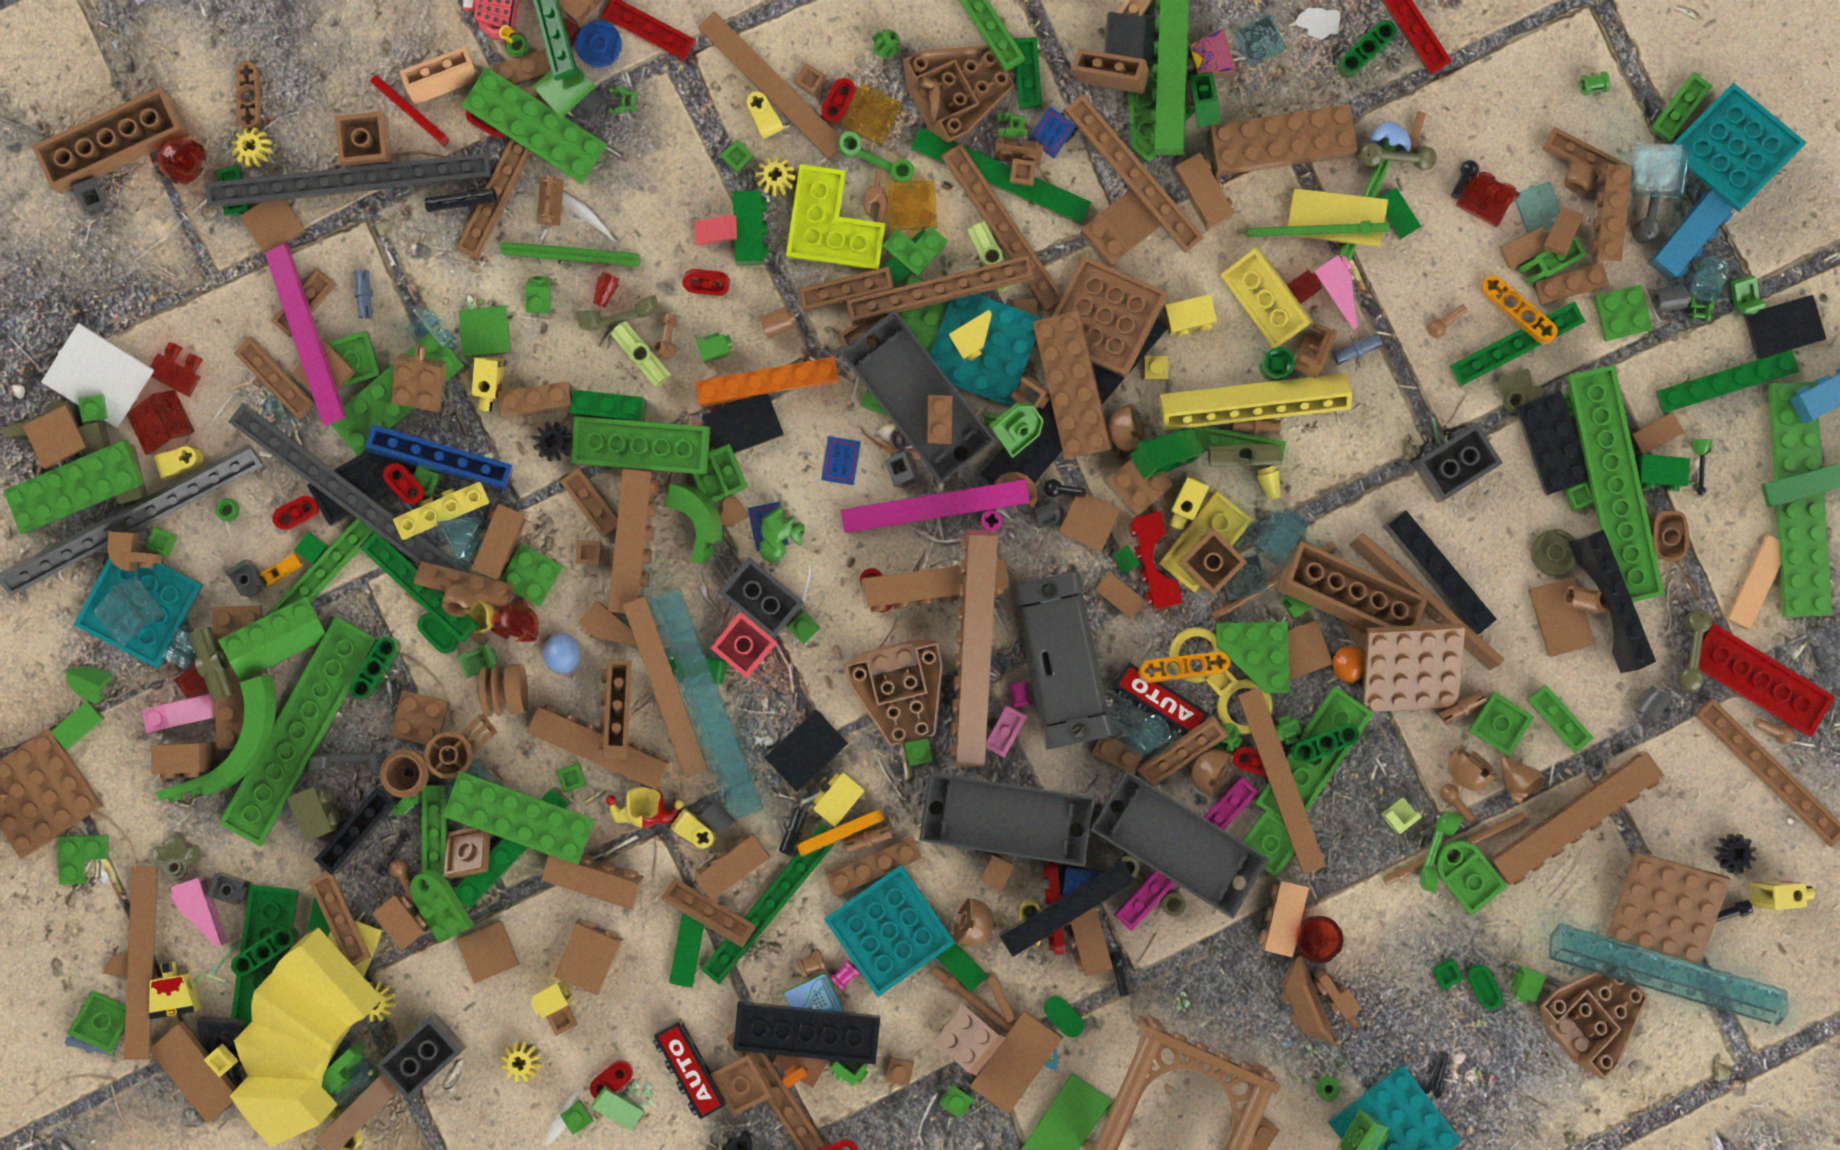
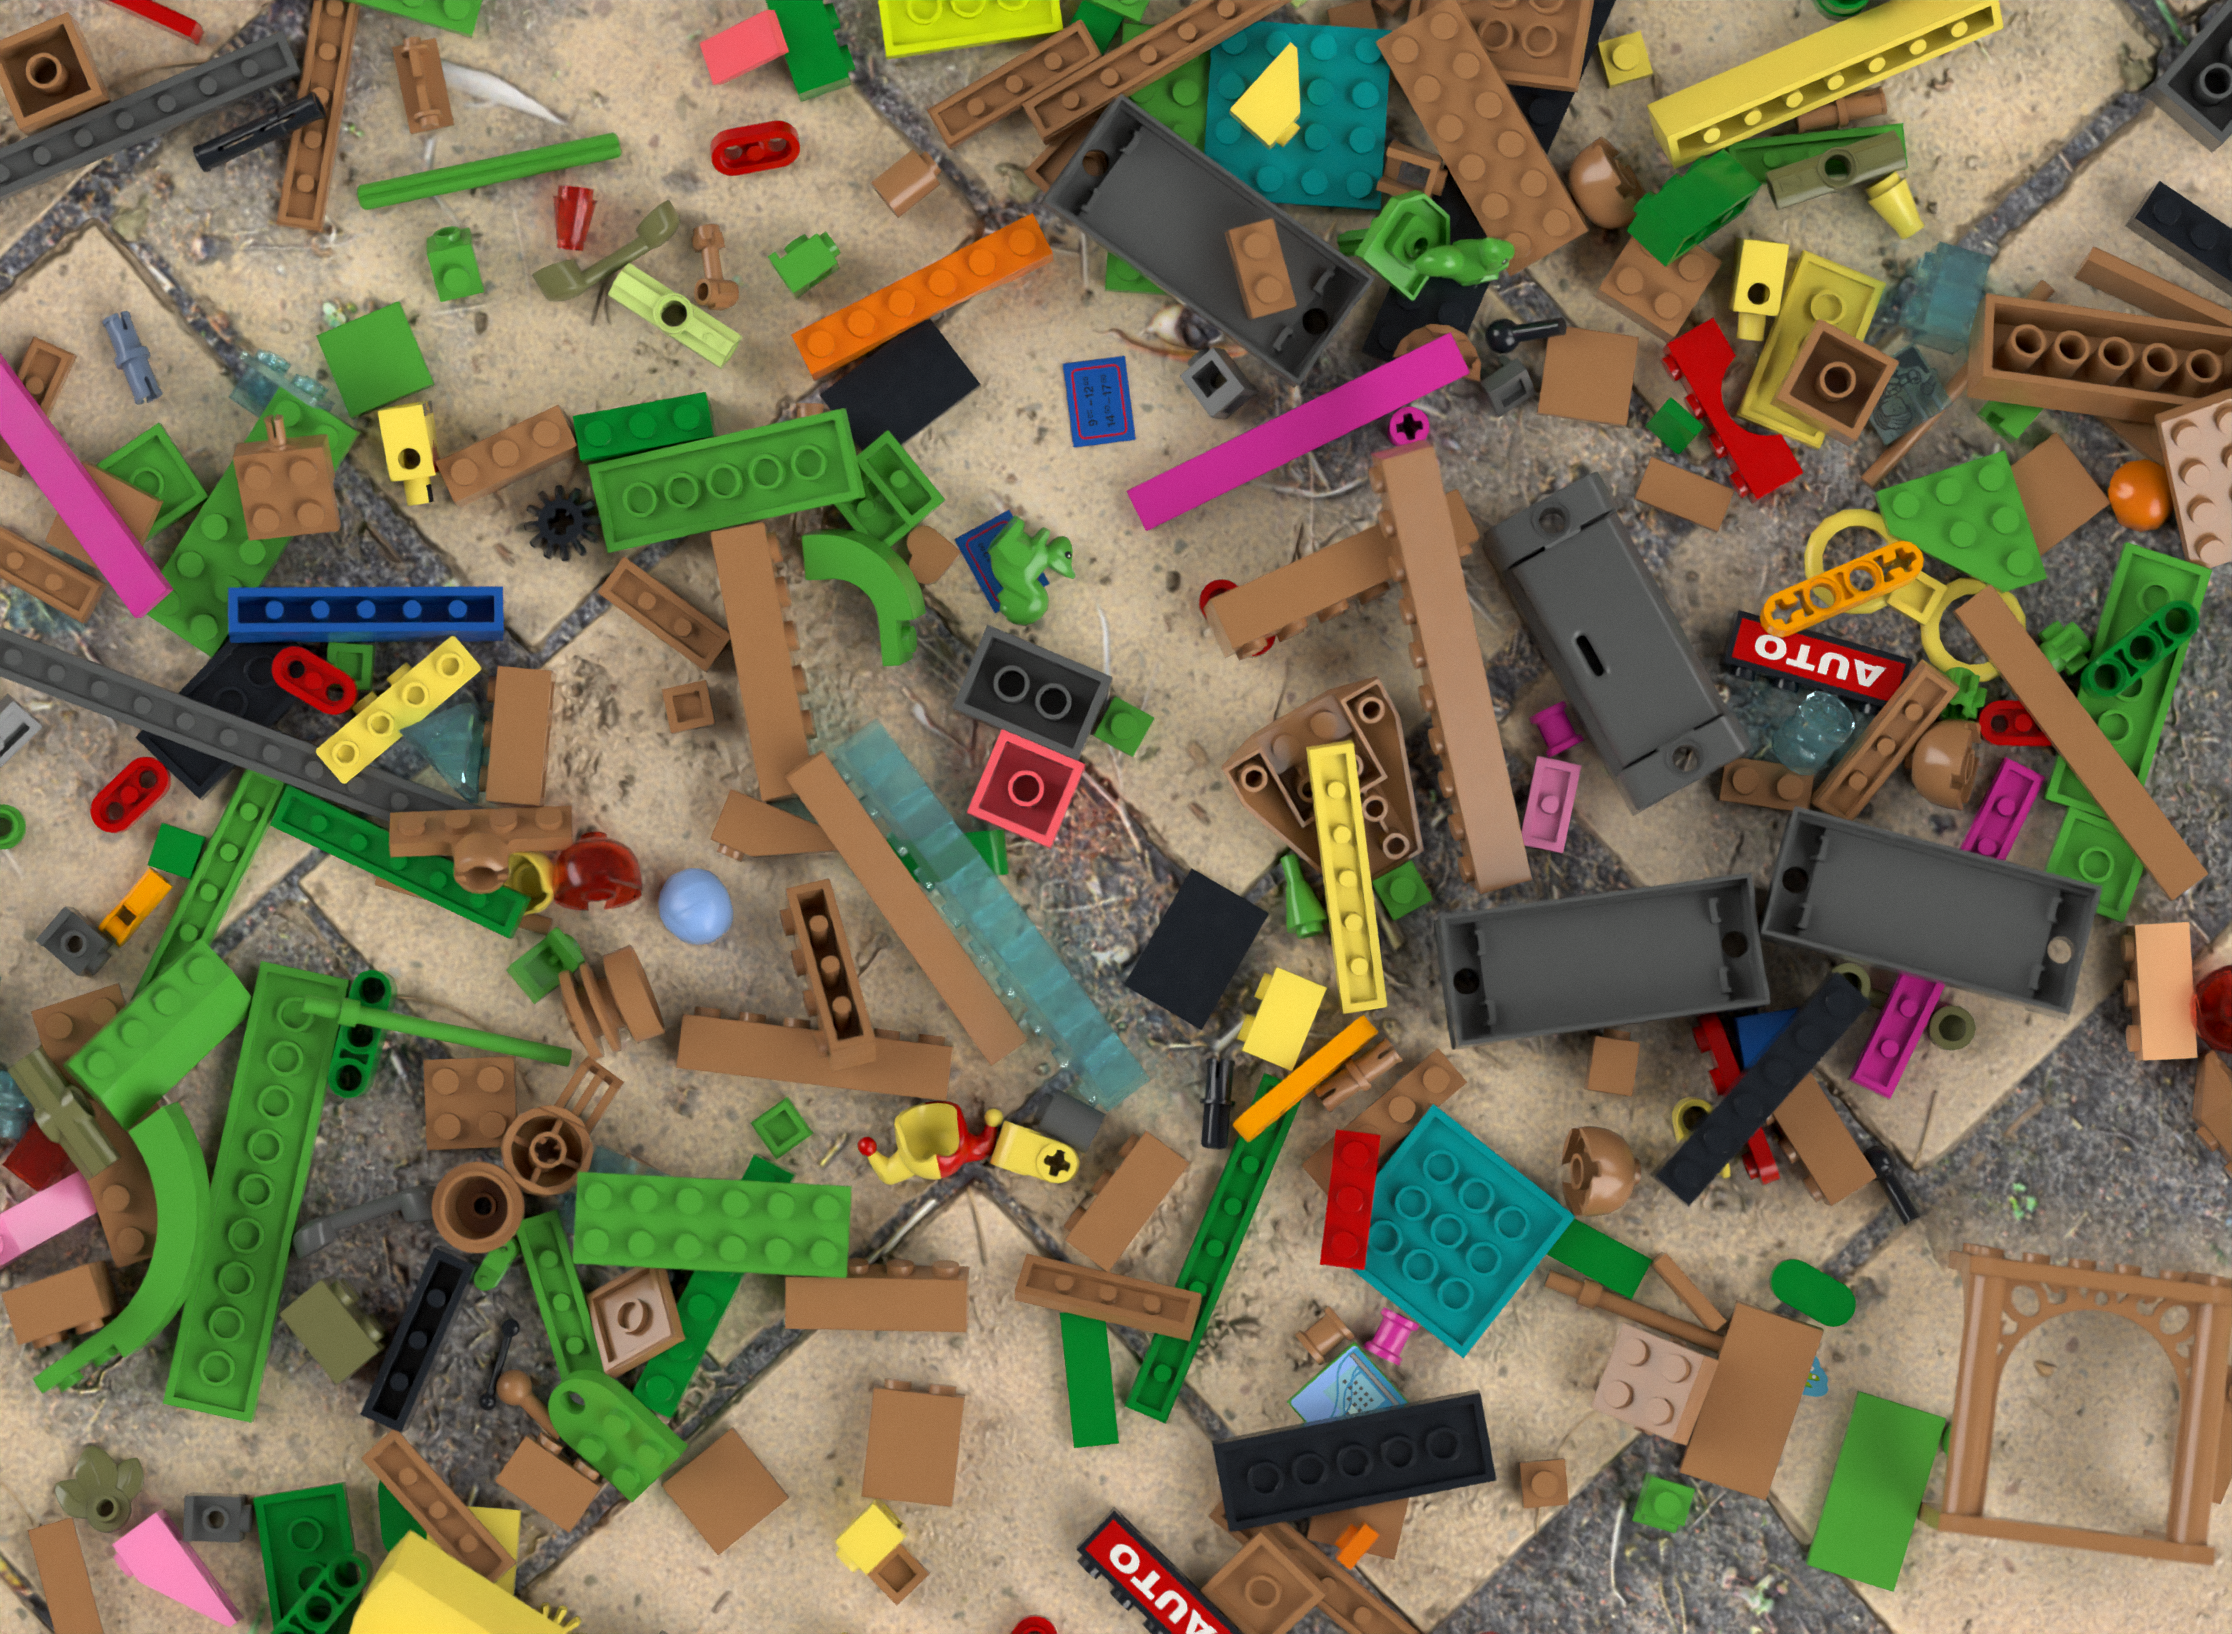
camera: 10 degrees left, 0 degrees up
green tile [417,613,459,653] -> none
bright green plate [500,543,564,607] -> none
bright green bracket [830,1060,868,1086] -> none
none -> bright green bar [302,994,572,1067]
none -> bright green cone [1280,854,1329,939]
none -> light yellow plate [1306,740,1387,1014]
none -> red plate [1319,1129,1381,1270]
none -> bright green animal [1414,237,1515,287]

